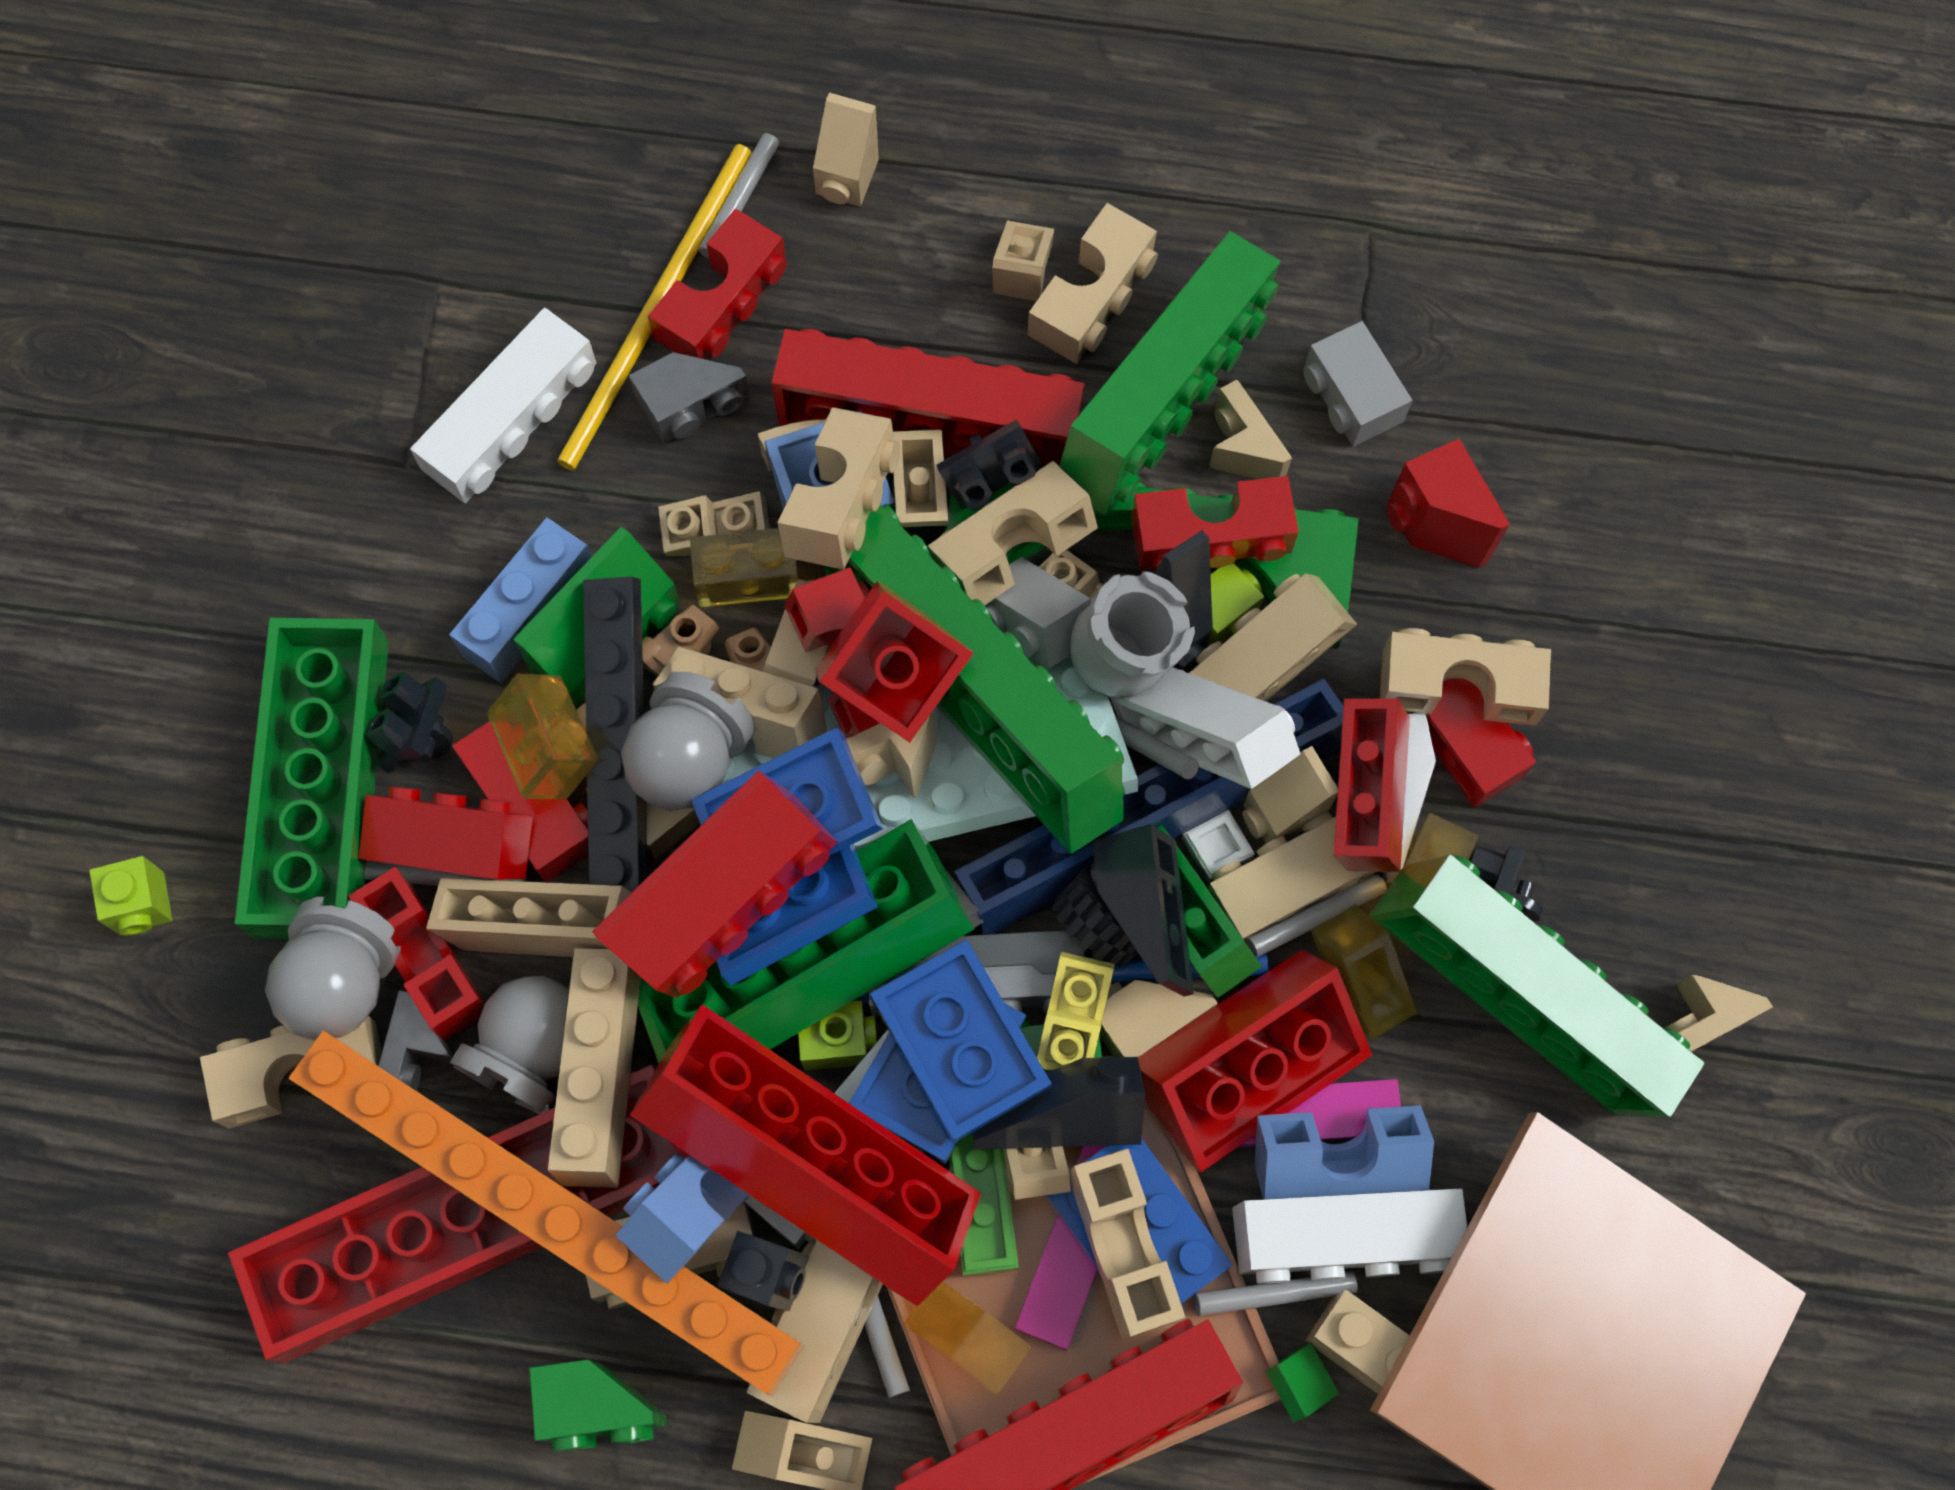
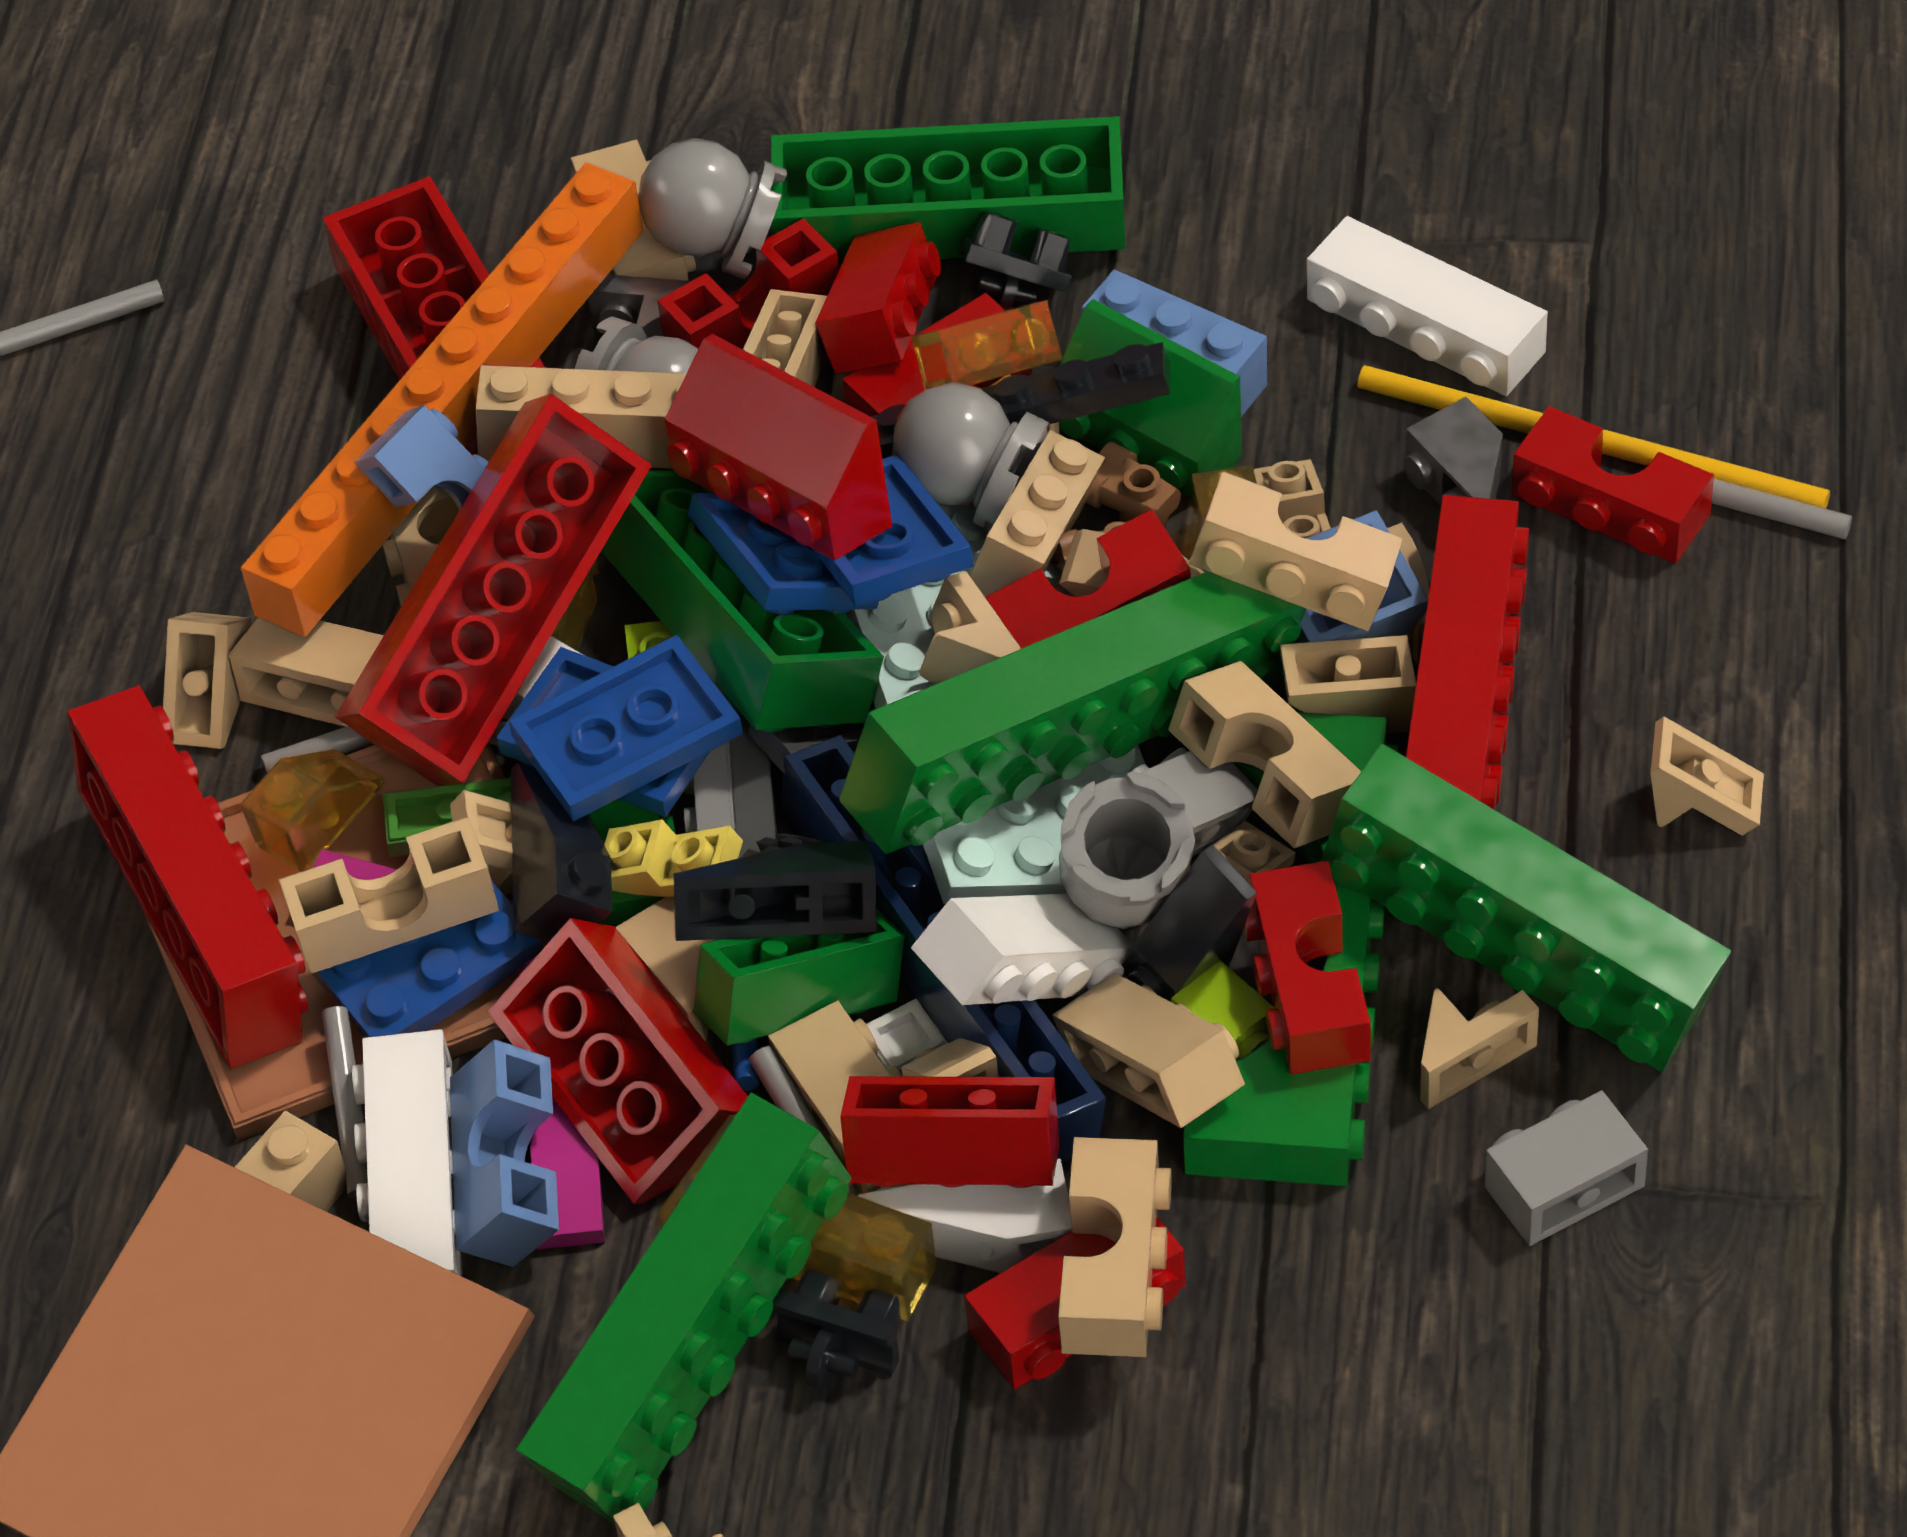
camera: 95 degrees right, 20 degrees down
lime brick [89,856,173,935] -> none
green slope [529,1360,667,1453] -> none
black brick [717,1231,809,1311] -> none
tan slope [813,93,879,207] -> none
red slope [815,580,974,743] -> none
black hips [936,419,1042,510] -> none
tan arch [1027,203,1158,364] -> none
green tile [1265,1343,1339,1423] -> none
red slope [1387,439,1510,568] -> none

